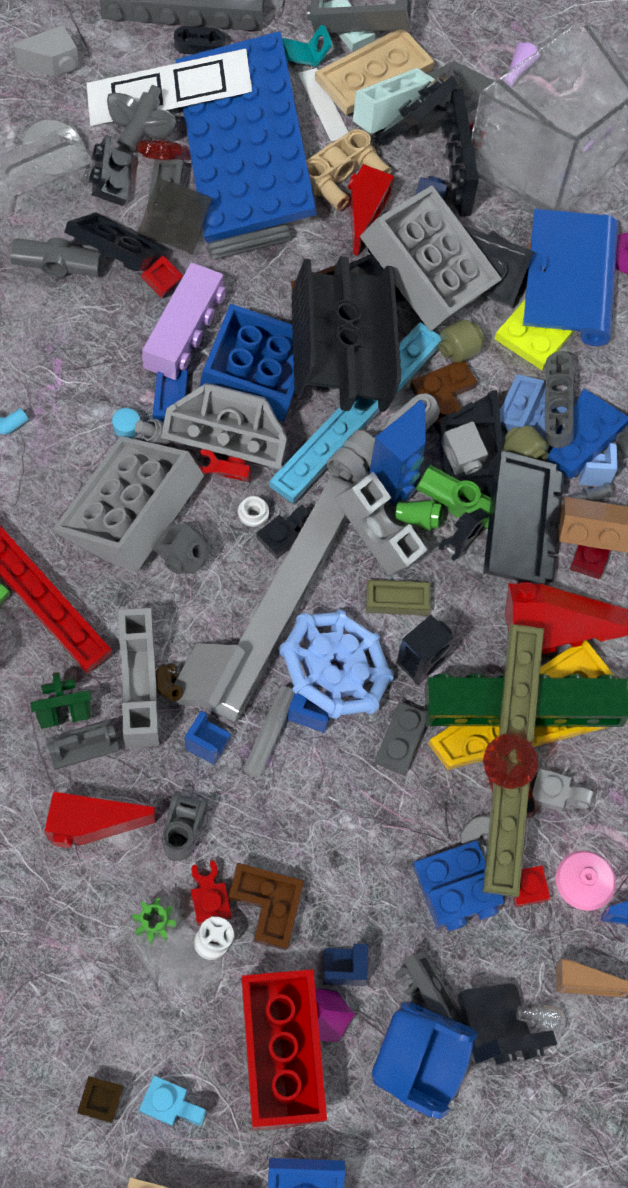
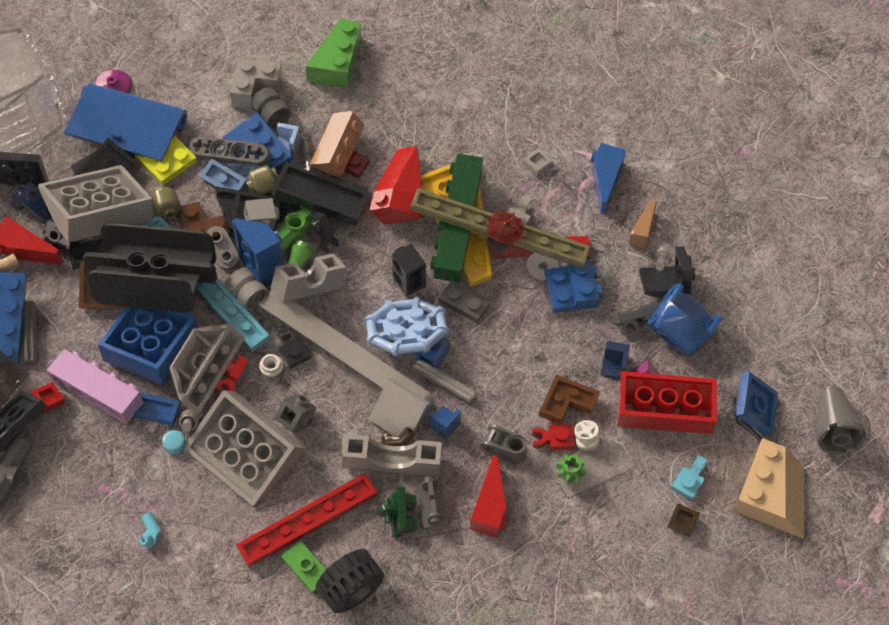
camera: 75 degrees left, 5 degrees down
olive tile [366,579,430,616] -> none
bright pink piece [555,850,616,911] -> none

